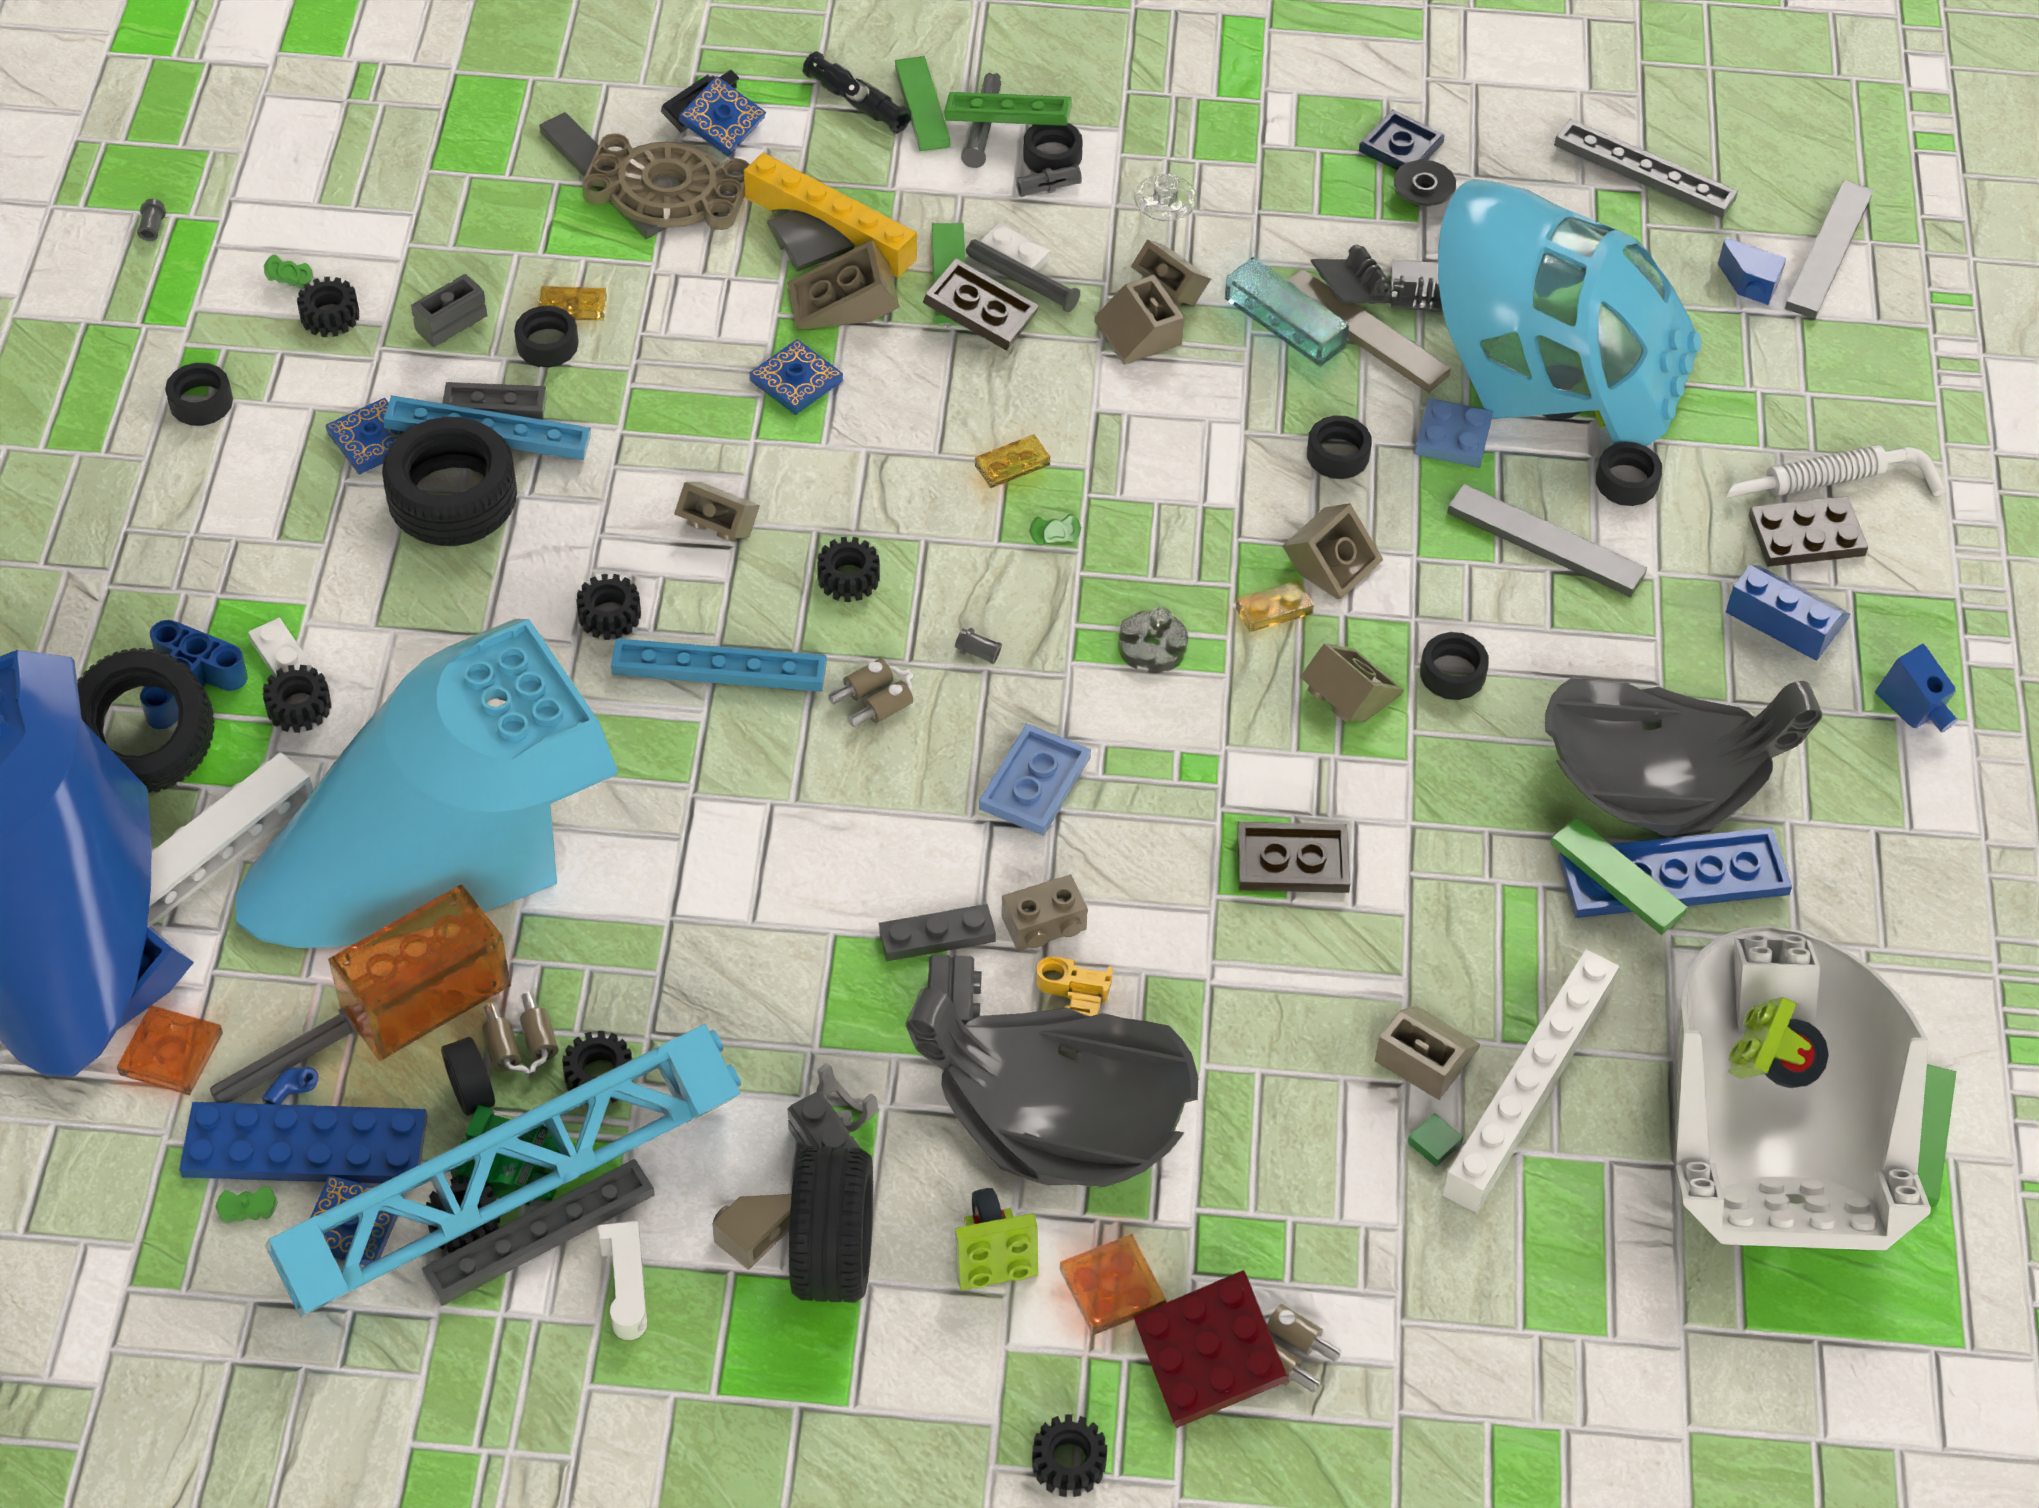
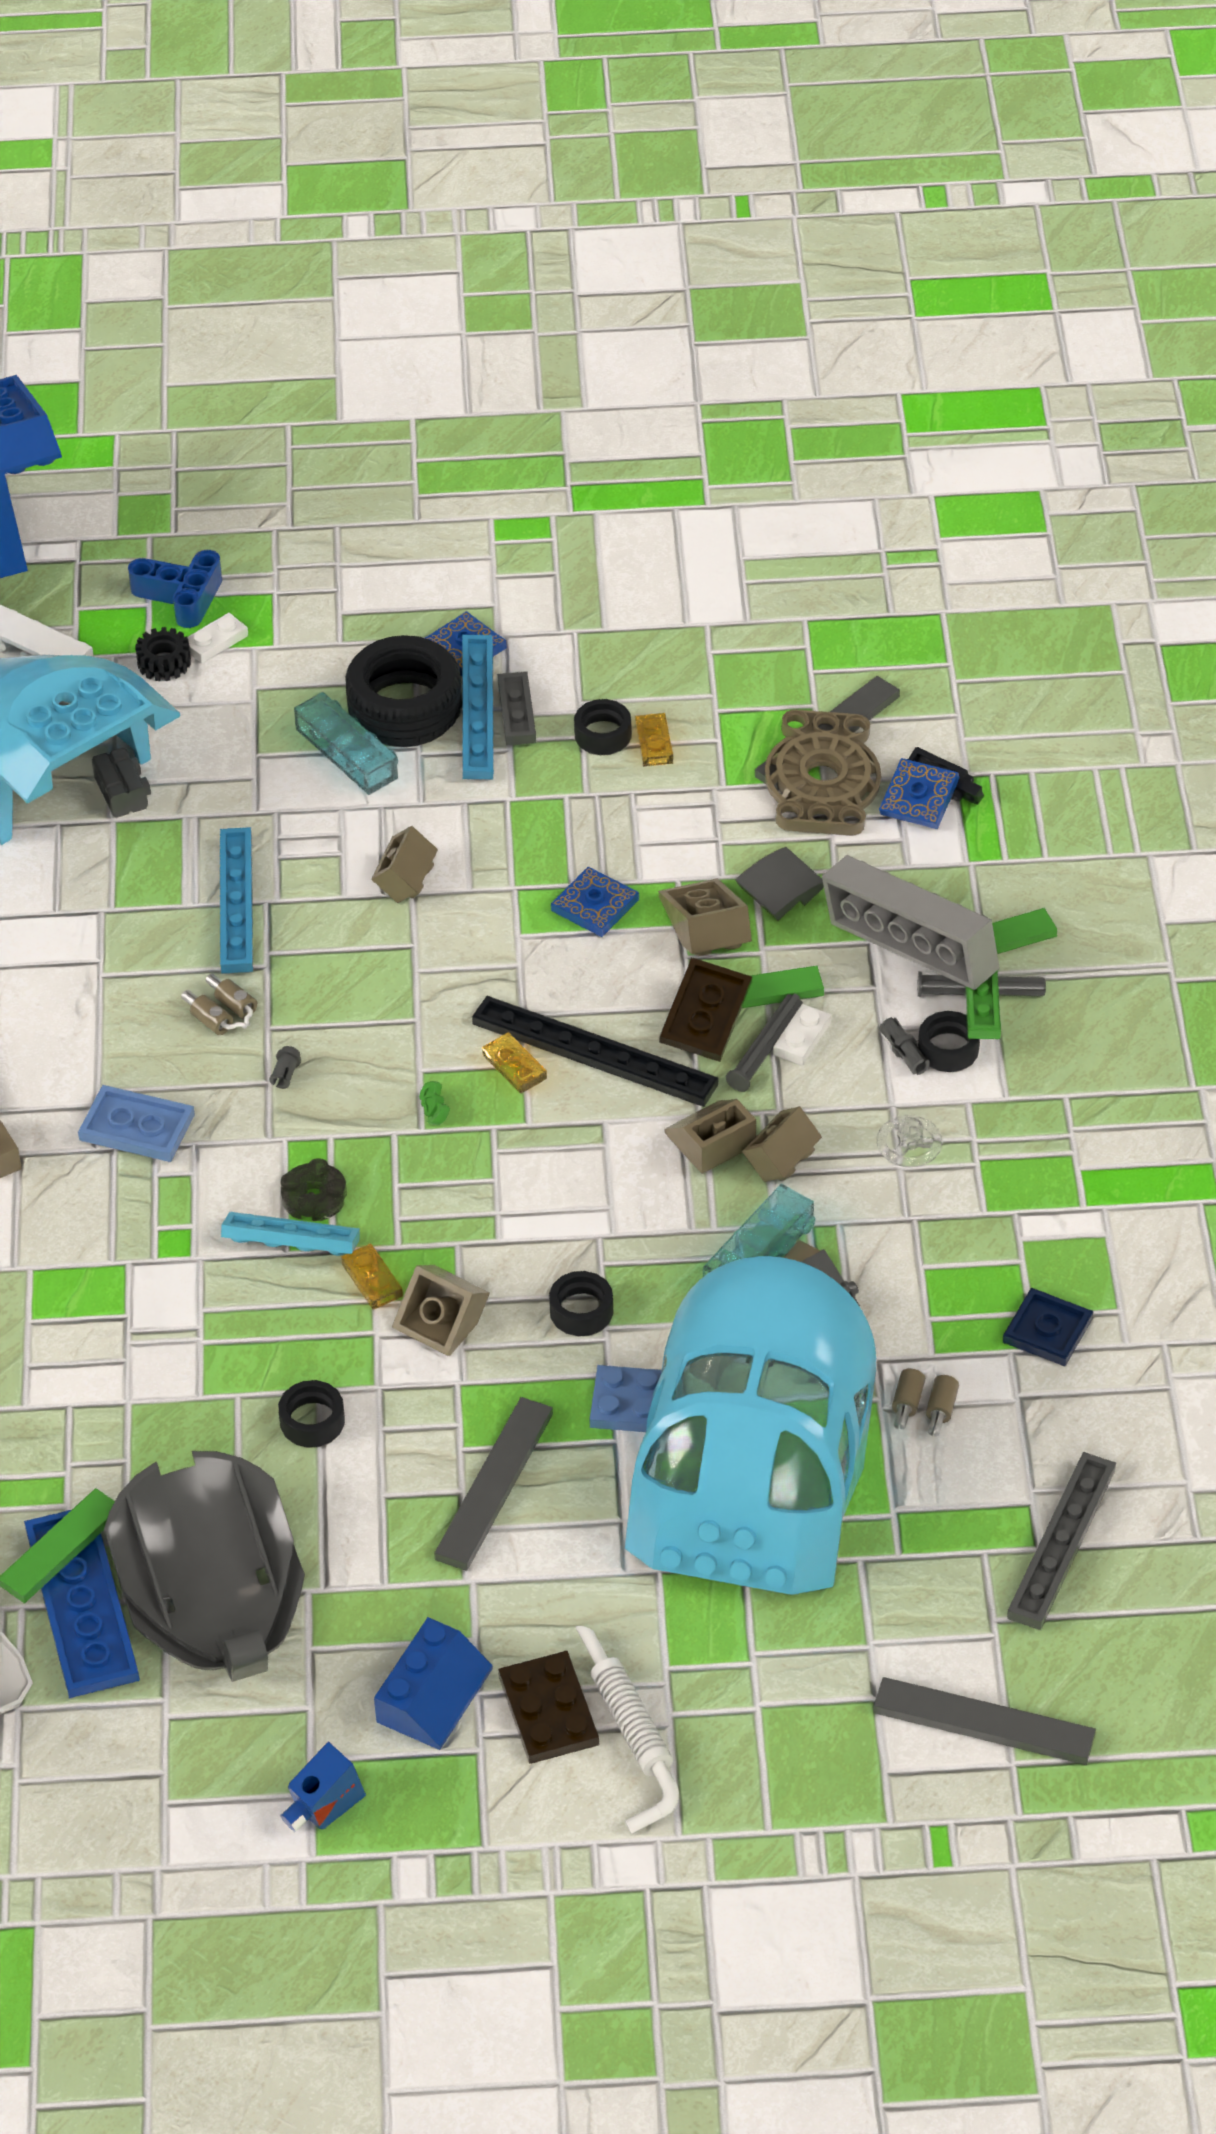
camera: 85 degrees right, 5 degrees down
black tyre [77,648,215,793] -> none
dark grey pin [137,199,166,241] -> none
black tyre [165,363,233,426] -> none
bright green piece [263,255,313,289] -> none
black tyre [297,276,359,337] -> none
dark grey brick [411,274,487,347] -> none
black tyre [576,574,641,640] -> none
yellow arch [744,152,917,278] -> none
black piece [802,51,911,133] -> none
black tyre [817,537,880,602] -> none
plate [1237,822,1351,893] -> none
dark tan slope [1300,643,1404,722] -> none
dark grey dish [1394,159,1456,206] -> none
black tyre [1596,442,1662,506] -> none
slope [1718,237,1787,305] -> none
none -> medium azure plate [221,1212,360,1256]
none -> clear light blue brick [294,692,398,795]
none -> black tile [472,996,718,1107]
none -> light grey brick [822,855,1000,990]

